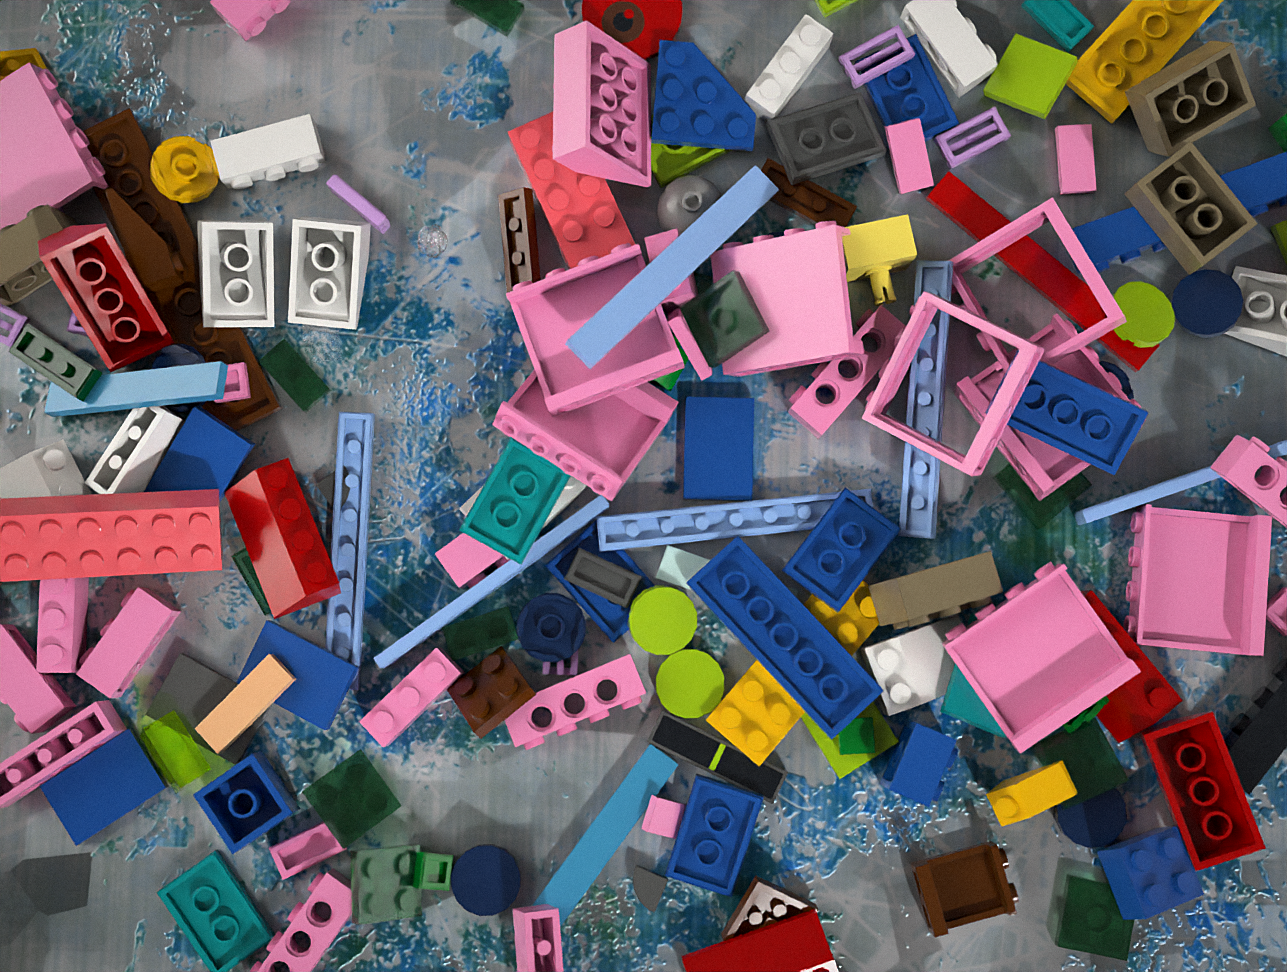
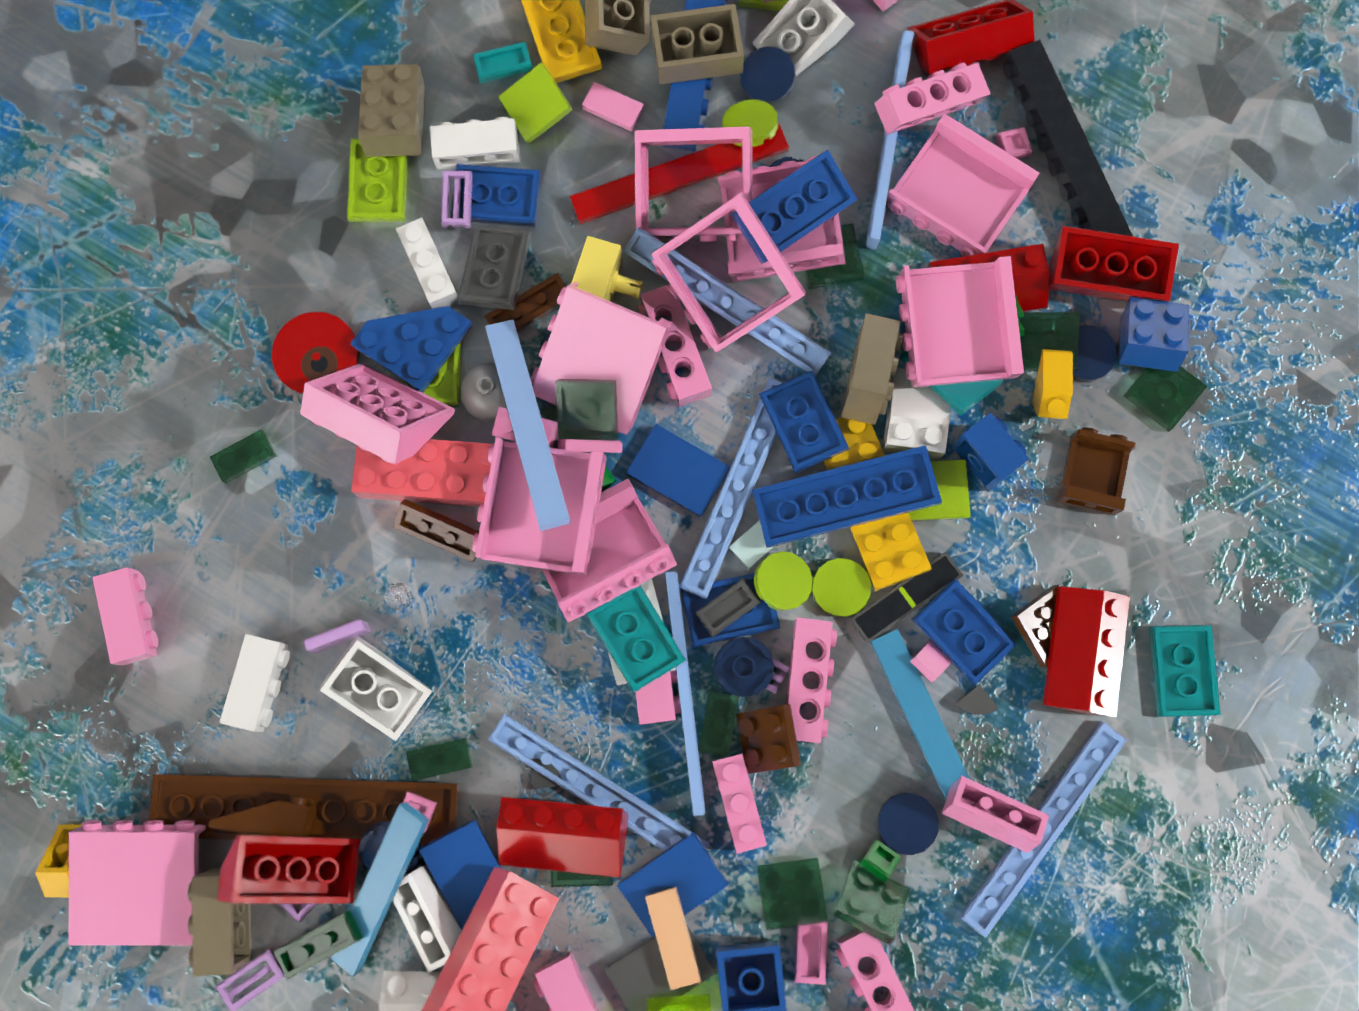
camera: 60 degrees left, 5 degrees down
yellow tile [150,136,219,203] -> none
white slope [197,220,274,327] -> none
green tile [837,717,875,755] -> none
bright pink tile [884,118,934,194] -> none
lavender tile [934,107,1011,170] -> none

